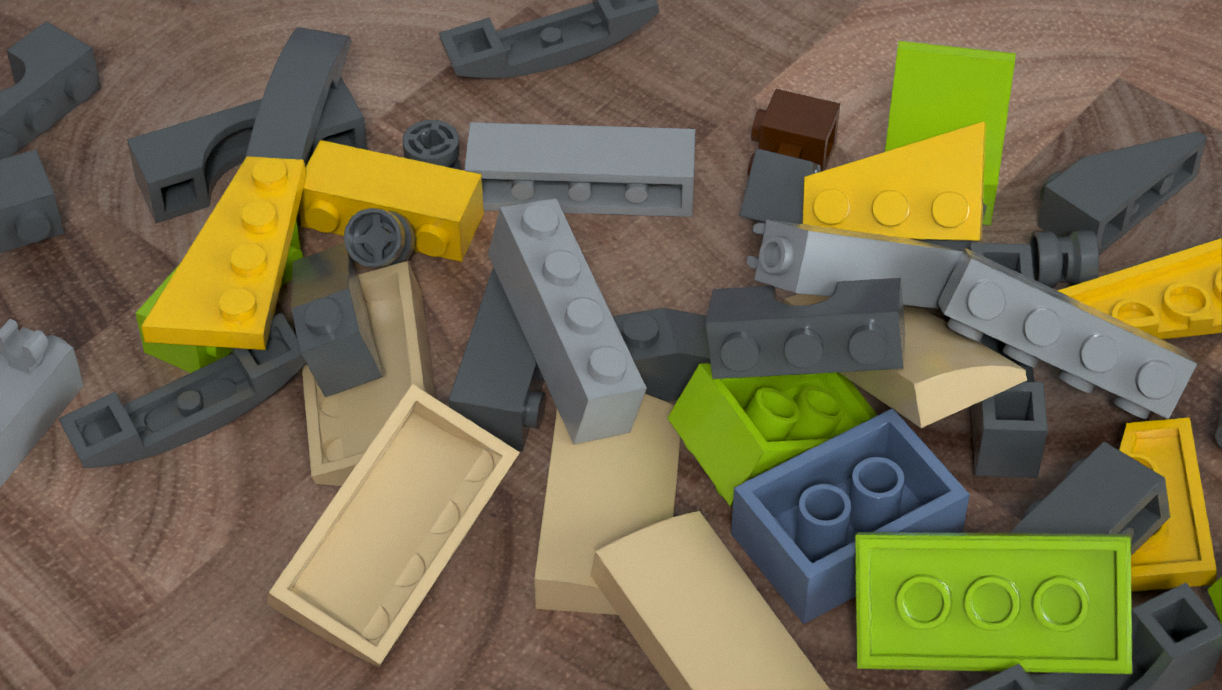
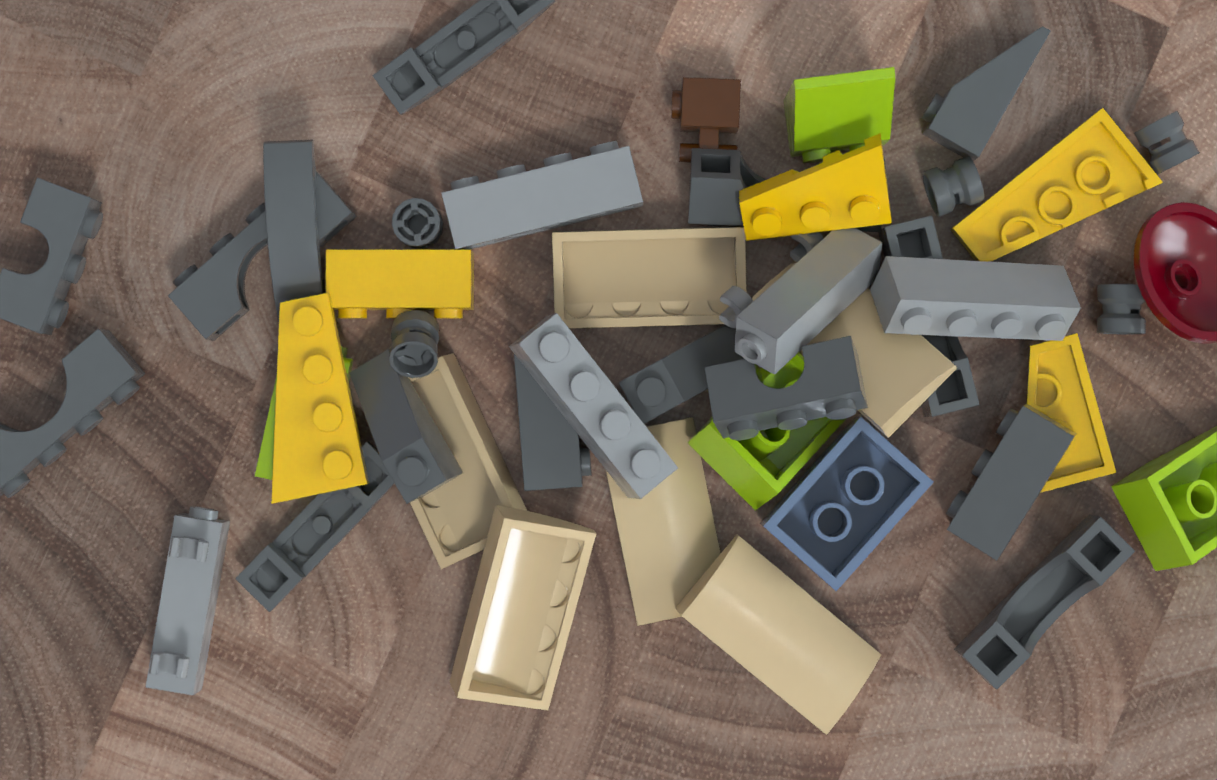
camera: 20 degrees left, 40 degrees up
lime tile [855,532,1132,674] -> none
none -> tan slope [552,226,747,328]

